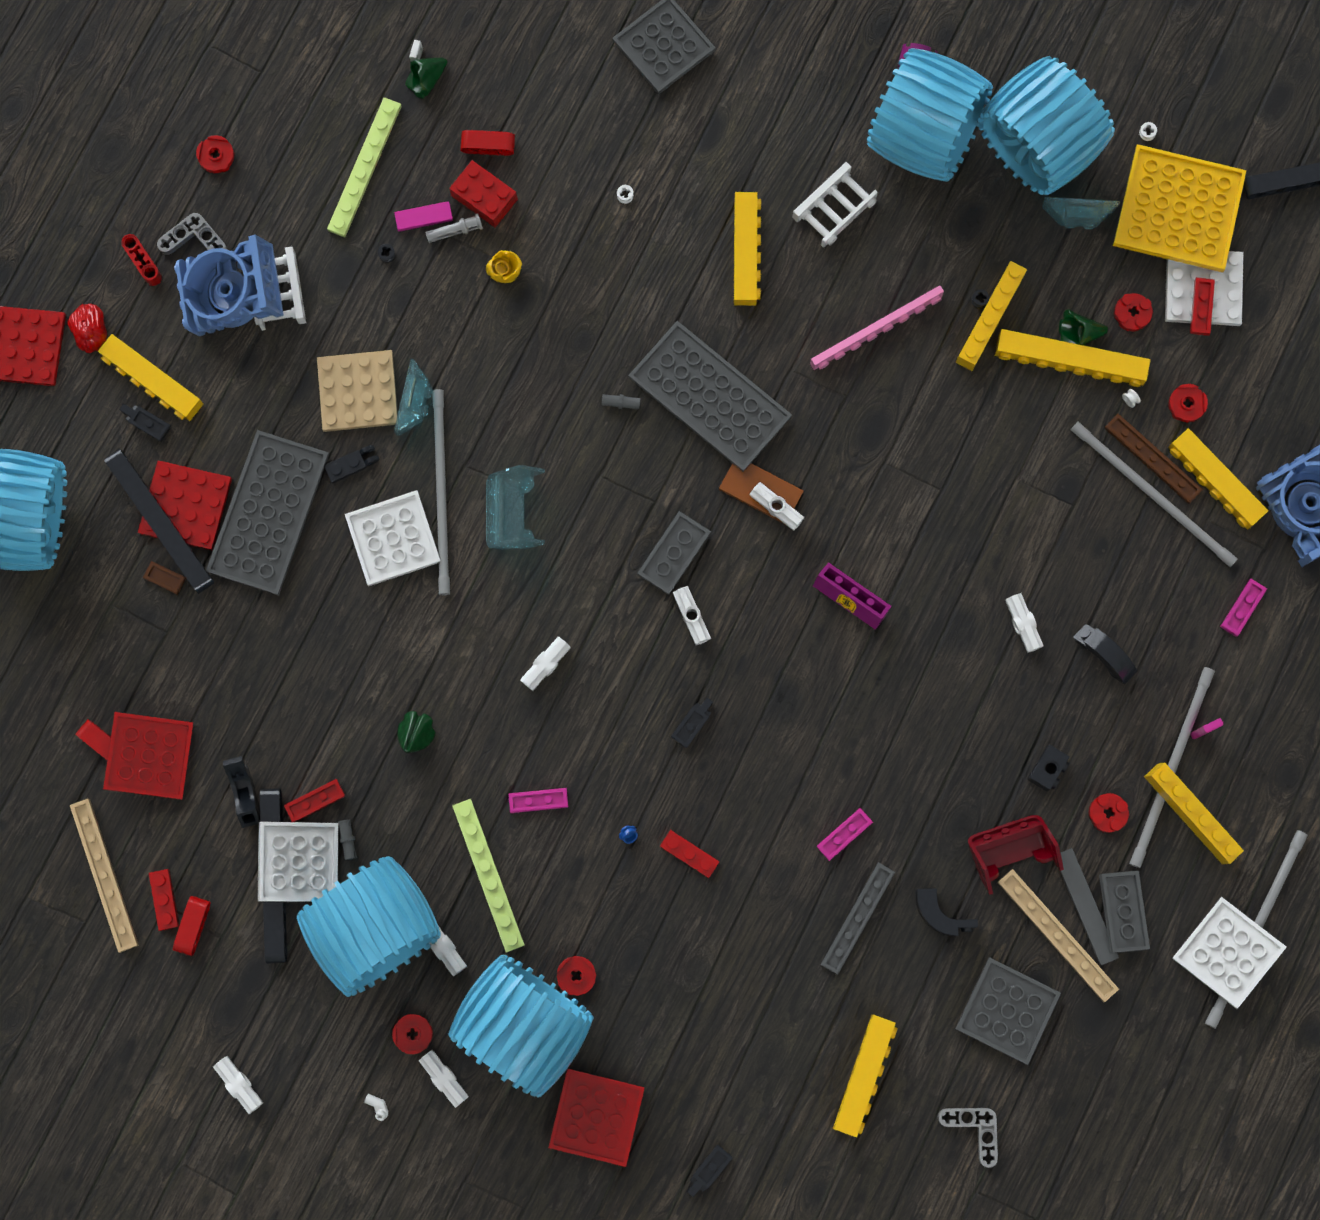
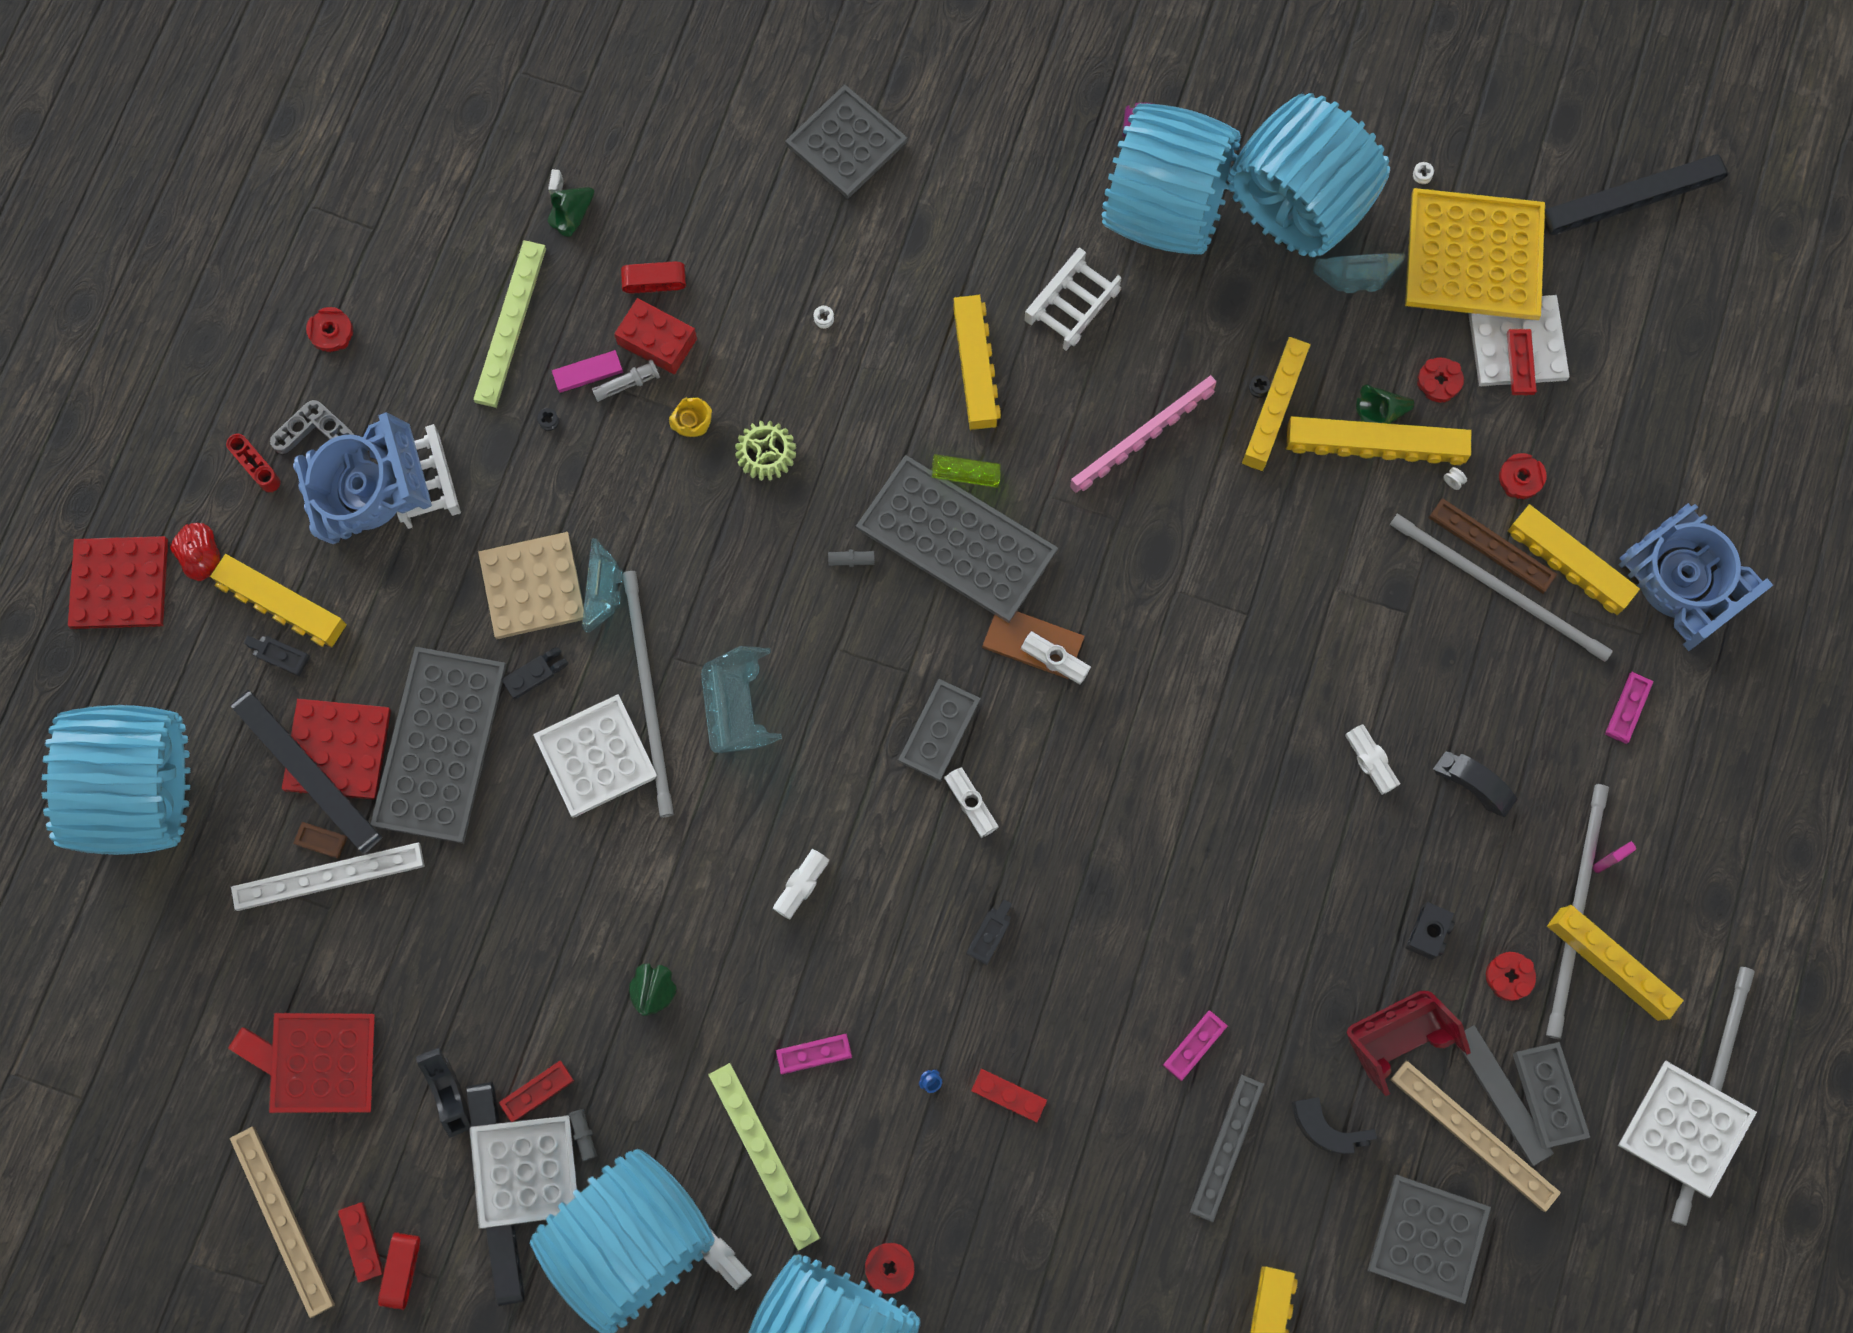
camera: 10 degrees left, 5 degrees down
magenta brick [813,562,891,630] -> none
none -> white plate [231,843,425,911]
none -> yellowish green gear [735,421,796,481]
none -> clear neon green plate [931,454,1001,487]

